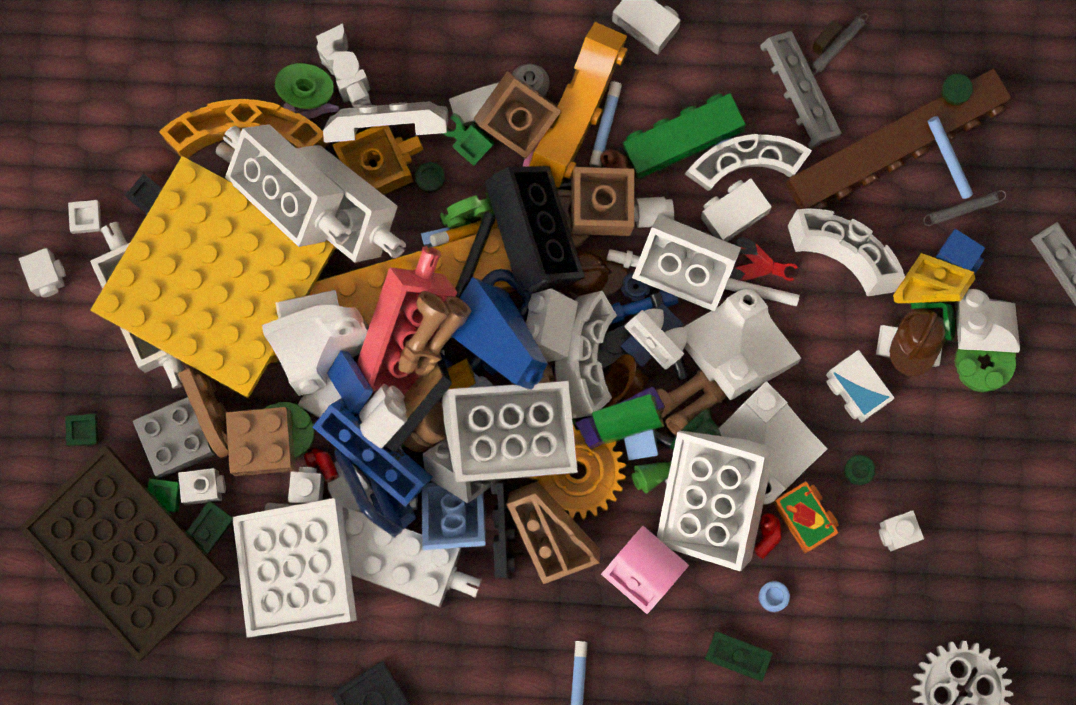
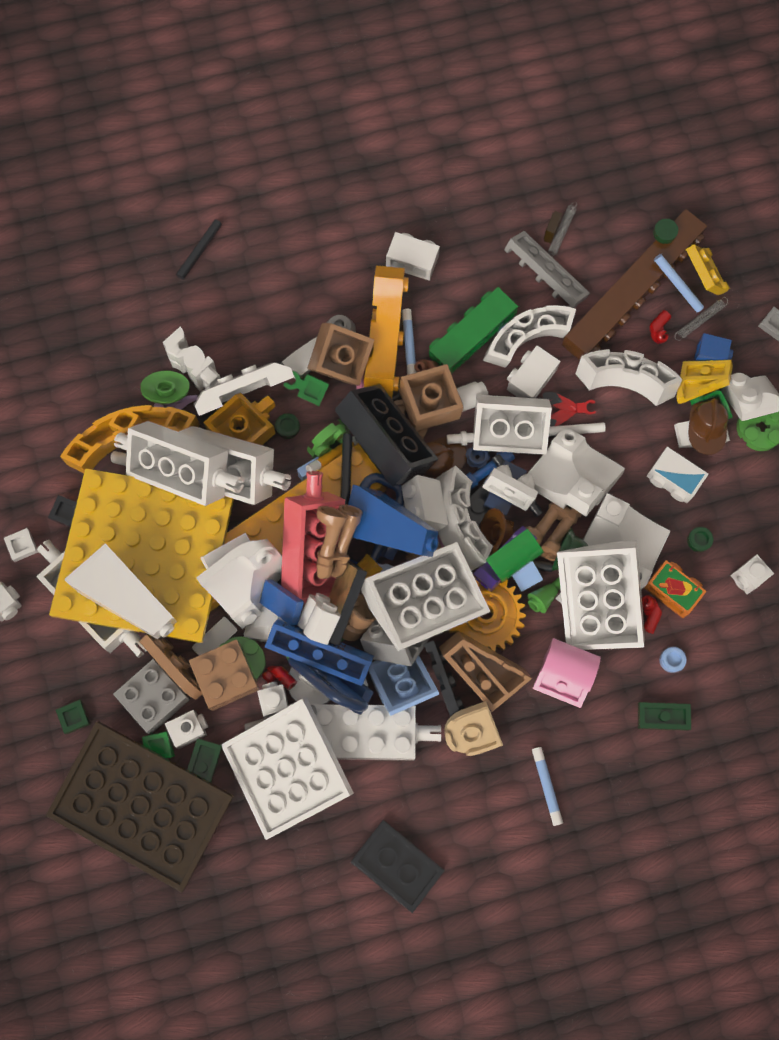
camera: 25 degrees left, 5 degrees down
none -> white slope [64,543,177,639]
none -> white sticker [192,617,237,656]
none -> tan tile [444,701,503,756]
none -> red arm [649,310,671,344]
none -> yellow plate [686,244,730,295]

